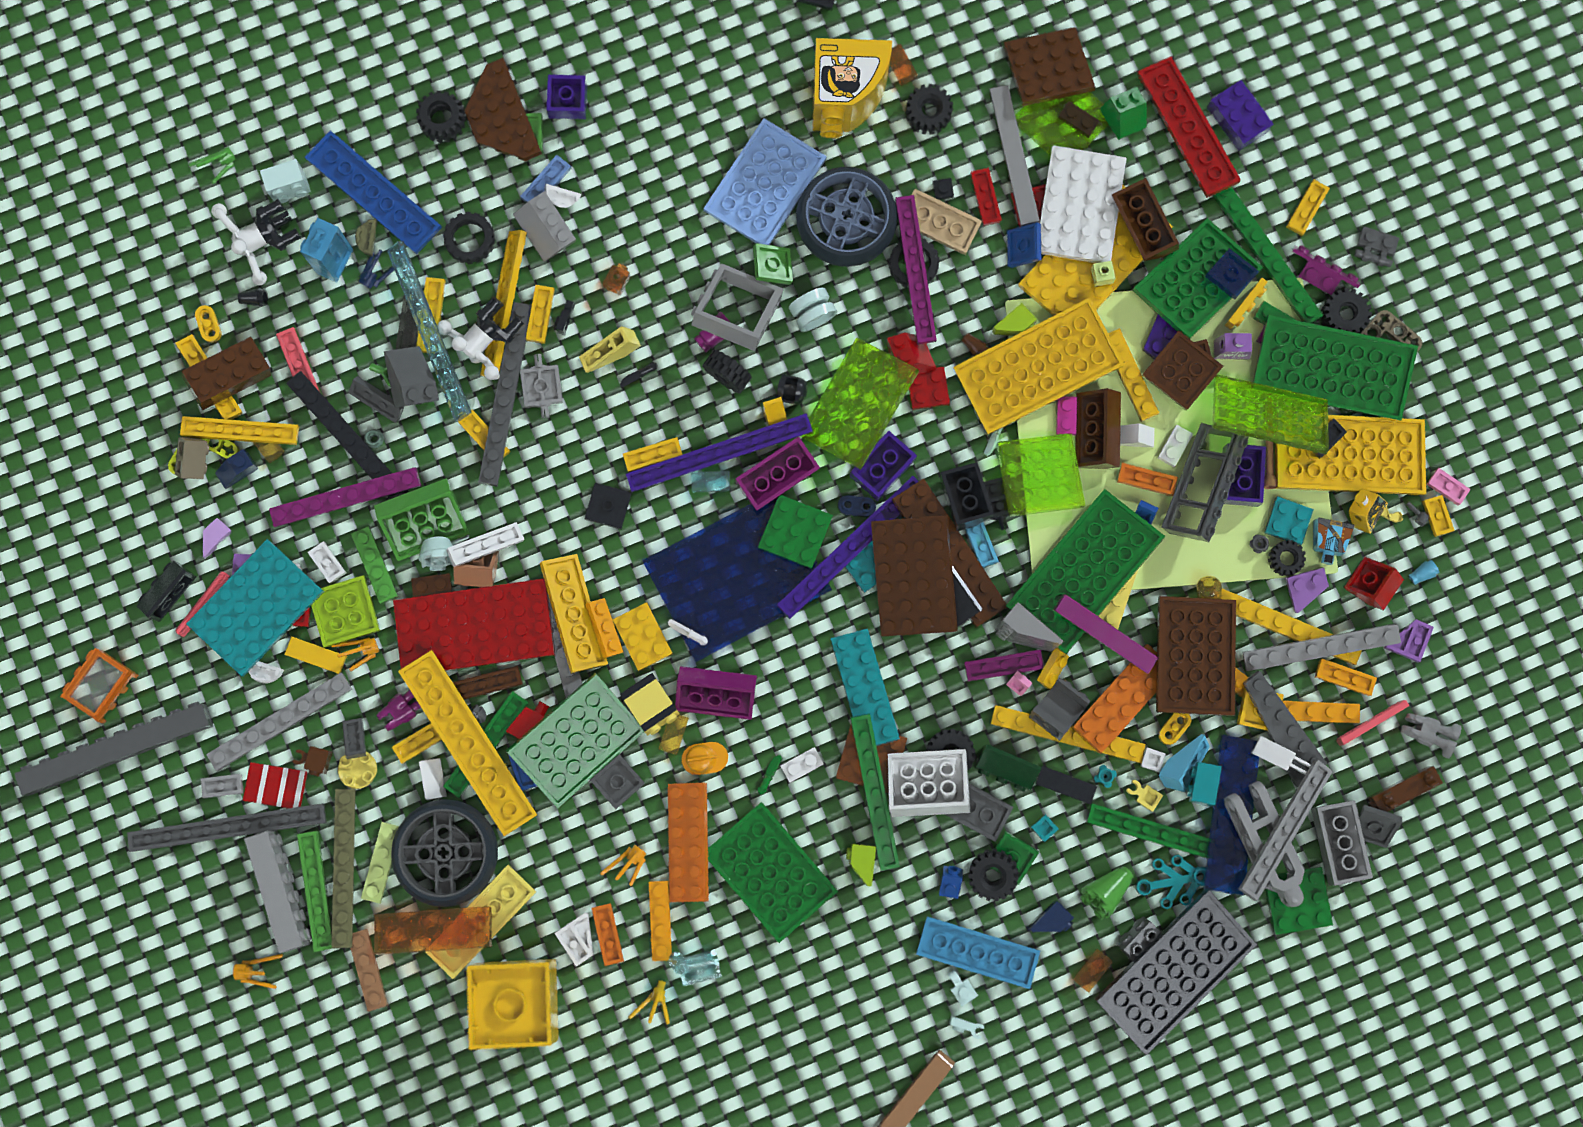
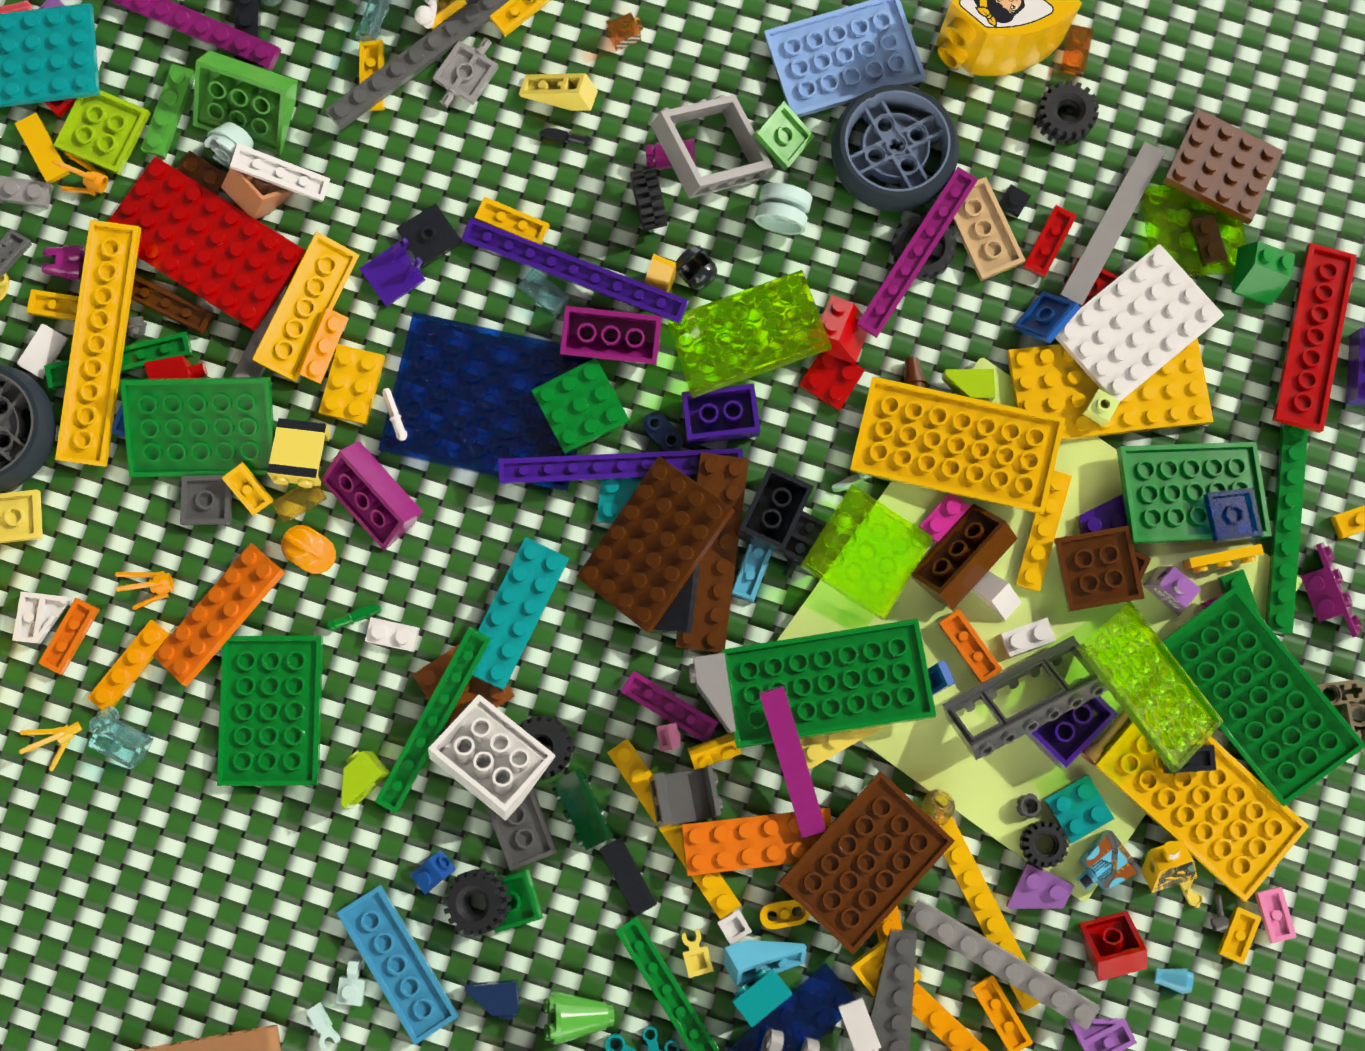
camera: 45 degrees right, 0 degrees up
white plate [308,541,346,584] -> none
black plate [554,300,575,336] -> none
teal plate [1030,814,1059,842] -> none
teal plate [1094,765,1117,788] -> none
reddish brown slope [1111,178,1179,261] -> none
black tyre [1320,288,1372,333] -> none
none -> yellow plate [222,462,274,516]
none -> dark purple plate [359,238,426,307]

